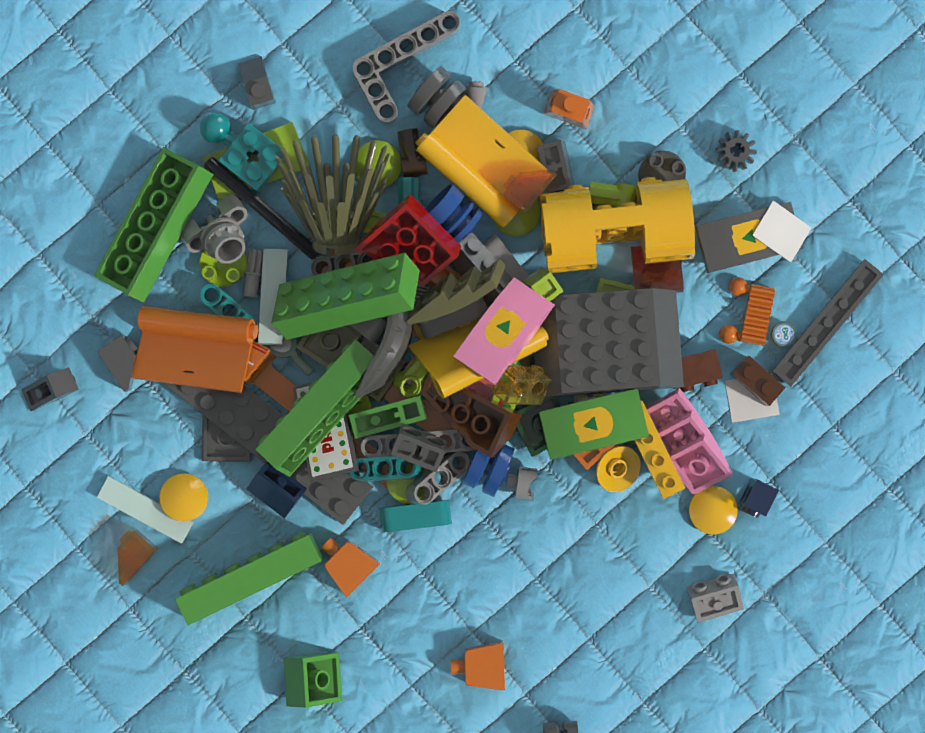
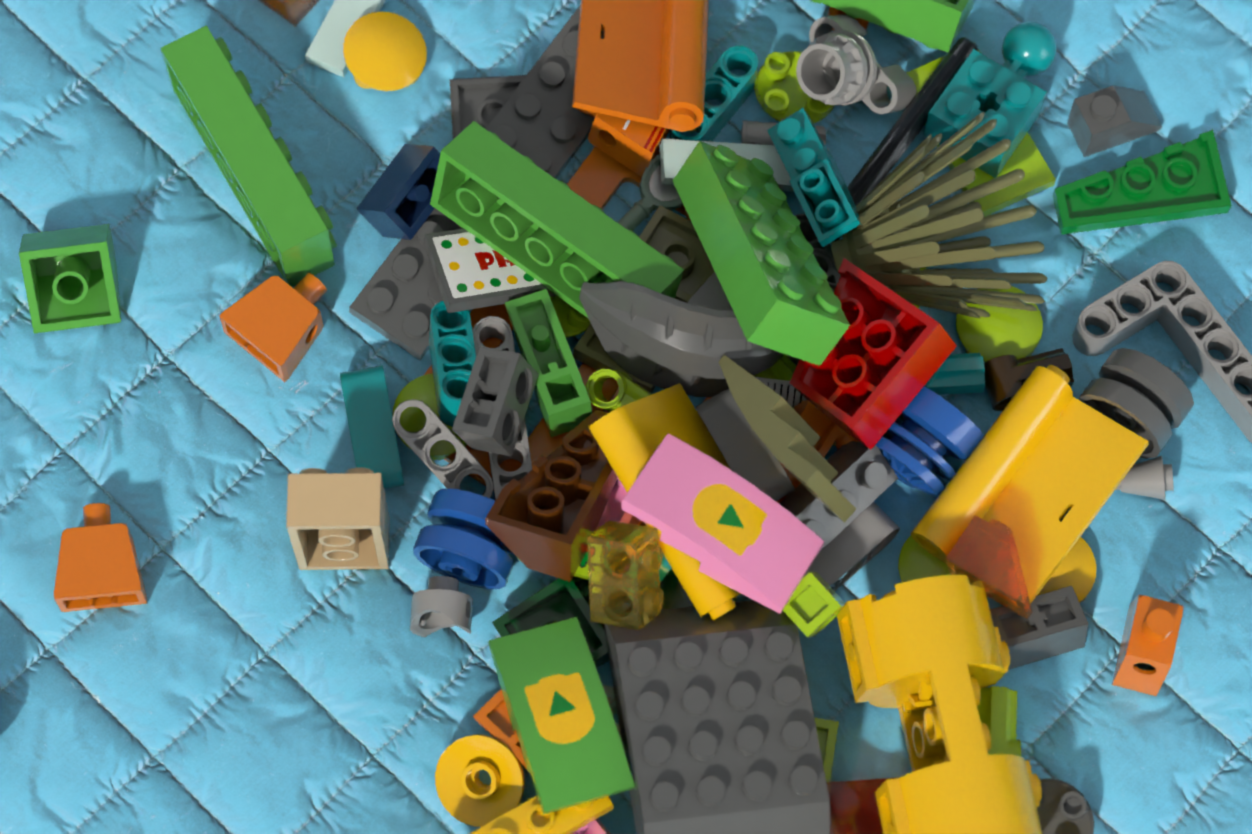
camera: 85 degrees right, 20 degrees down
none -> tan brick [286,468,390,570]
none -> teal slope [767,108,861,247]
none -> green wing [1052,130,1231,235]

